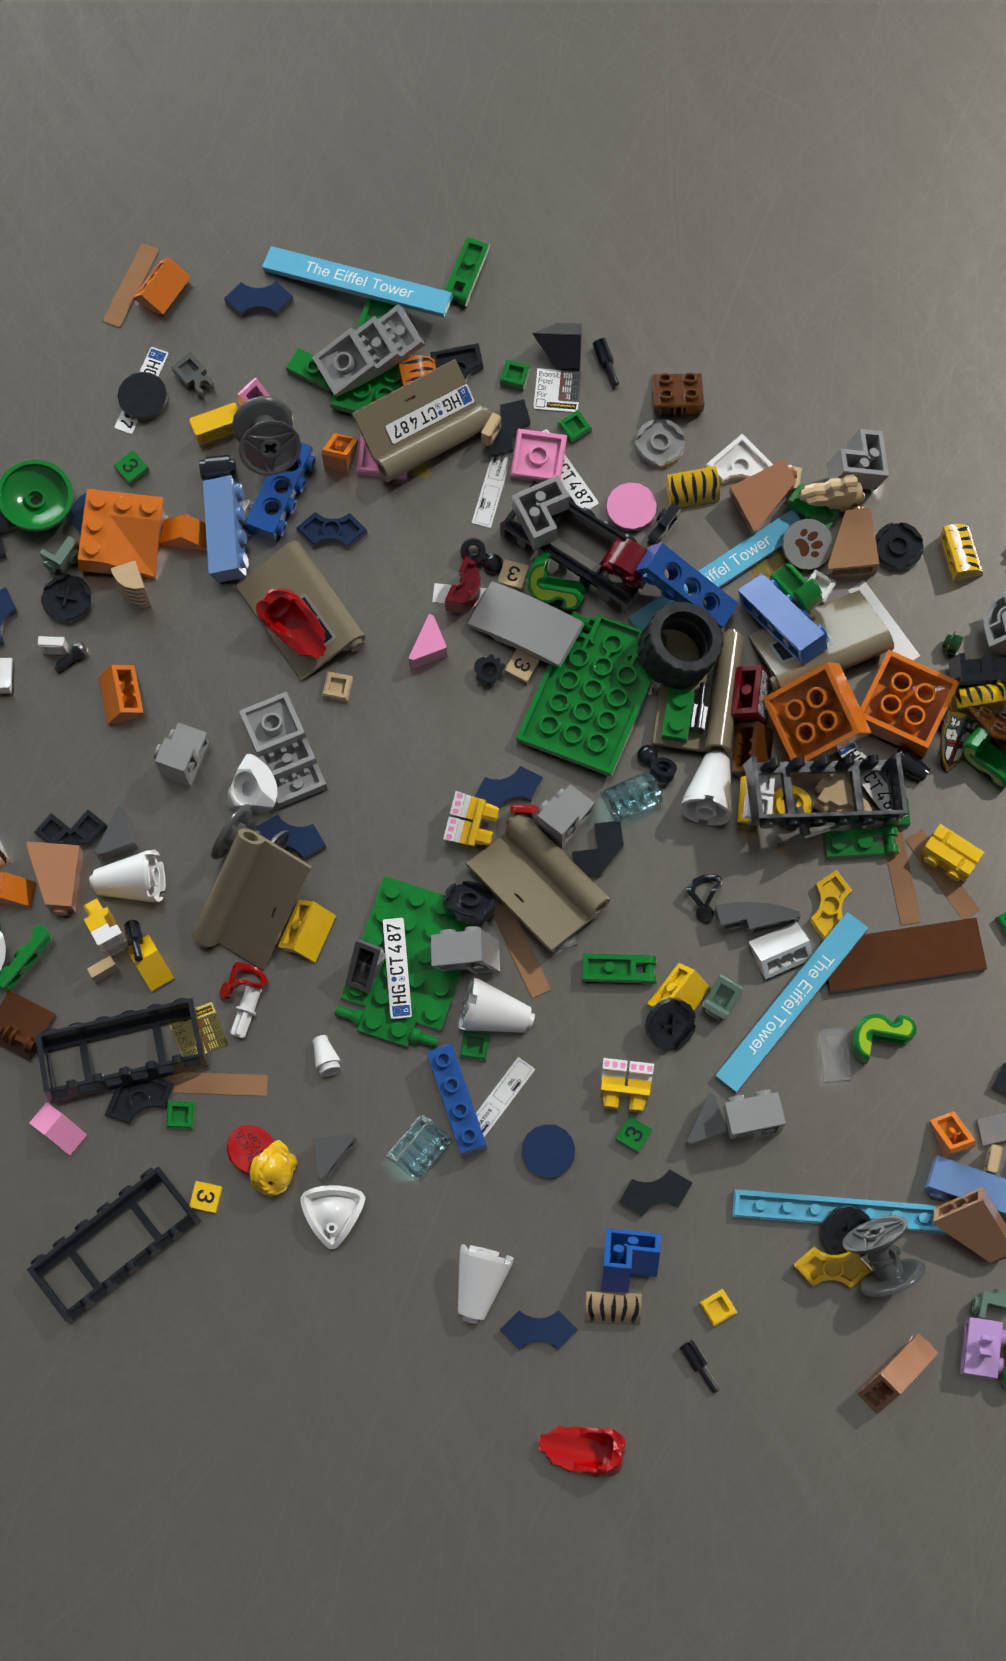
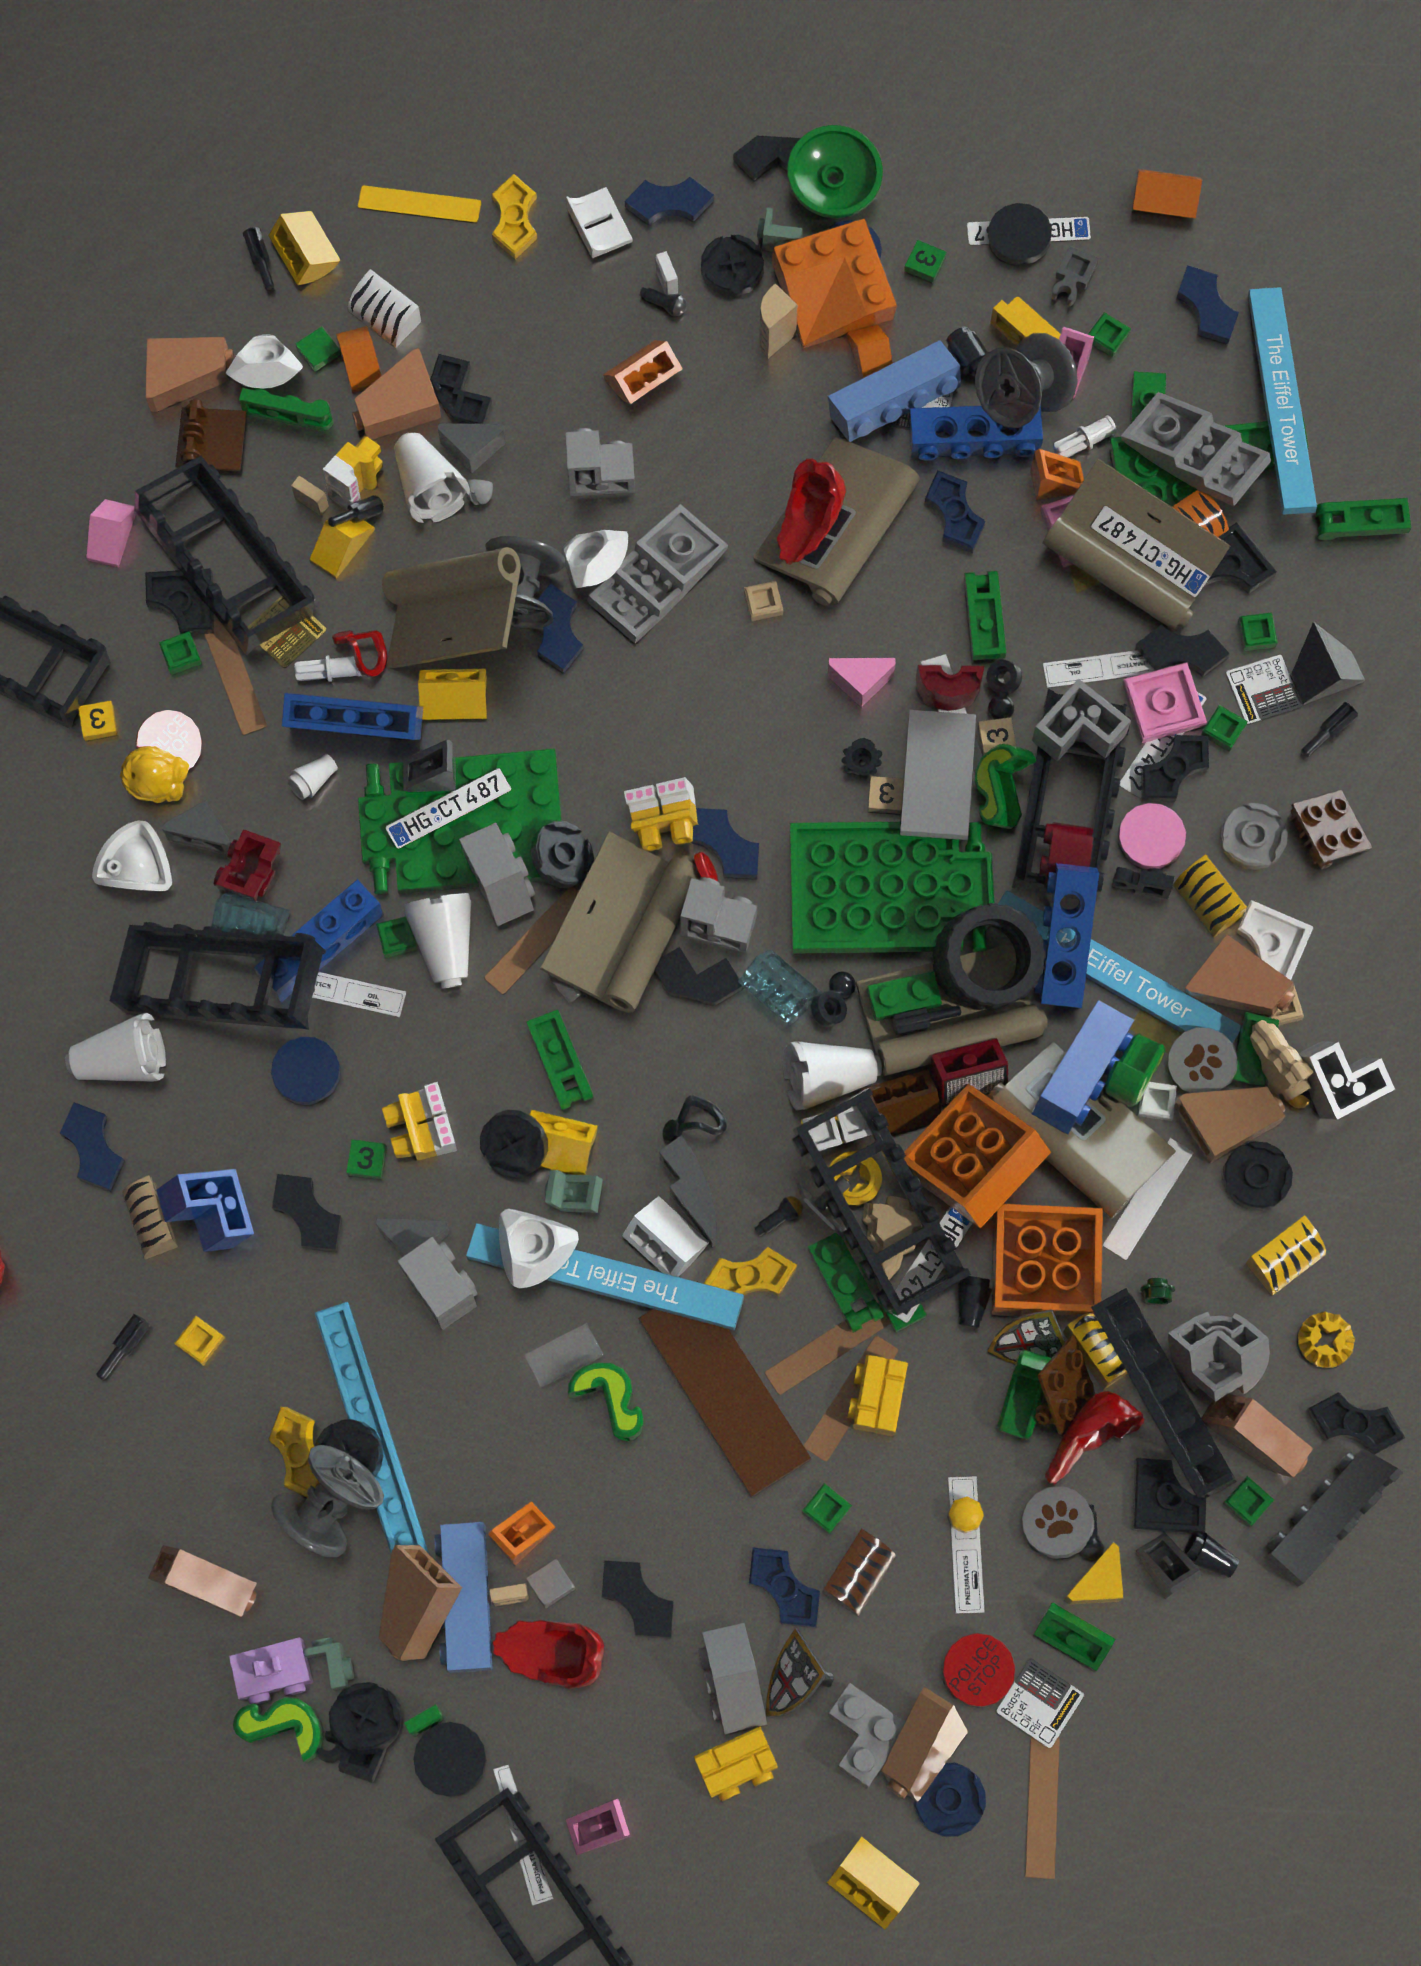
camera: 65 degrees right, 0 degrees up
medium nougat sticker [103,243,159,327] -> none
tan tile [481,413,501,447] -> none
none -> black window [109,922,326,1030]
none -> dark red cylinder [213,829,281,902]
none -> blue brick [282,693,423,740]
none -> light grey hinge [467,479,493,505]
none -> white hat [499,1209,579,1288]
none -> black piece [754,1196,803,1236]
none -> green plate [964,571,1006,660]
none -> white axle [1053,415,1117,457]
none -> green tile [1088,312,1131,357]
none -> black tile [1141,735,1209,802]

